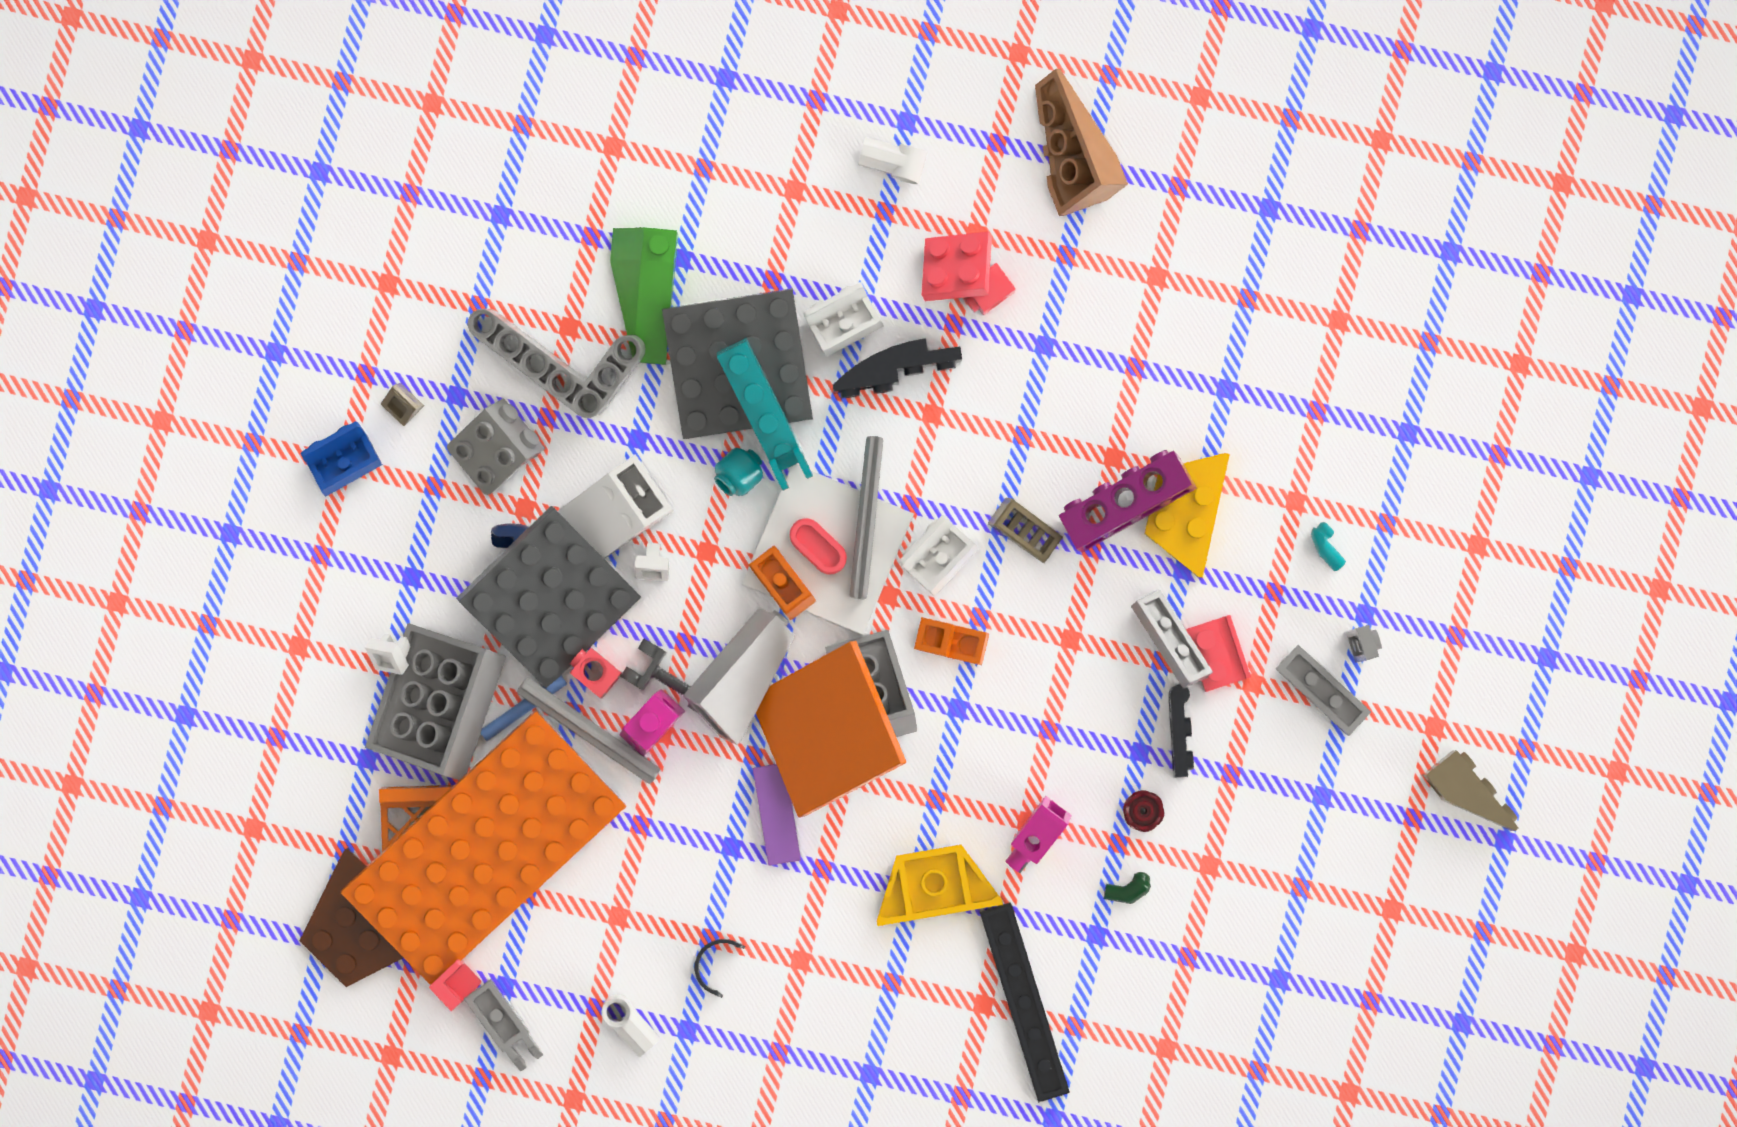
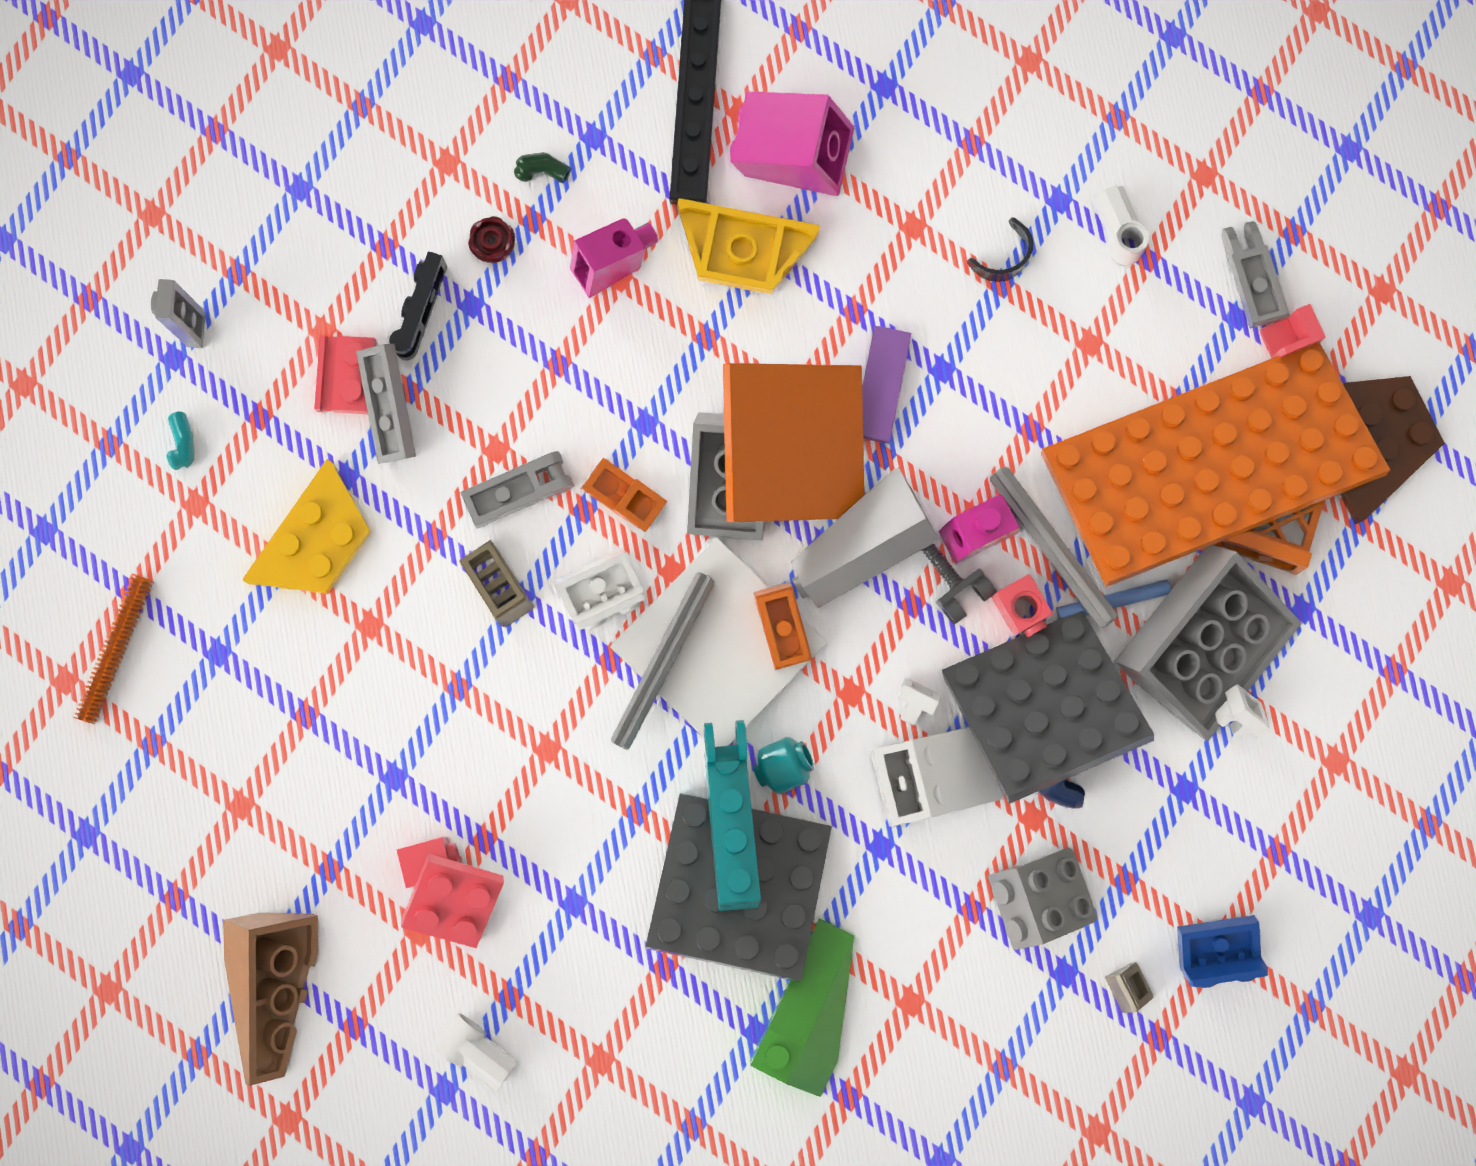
camera: 160 degrees left, 5 degrees down
light grey beam [467,308,646,418] -> none
coral tile [790,518,847,575] -> none
white bracket [803,282,884,357] -> none
black slope [833,338,962,399] -> none
magenta brick [1058,450,1197,553] -> none
light grey plate [1275,644,1371,736] -> none
dark tan slope [1422,750,1519,831] -> none
none -> orange axle [73,573,154,725]
none -> light grey plate [460,451,574,529]
none -> dark pink slope [730,91,855,196]

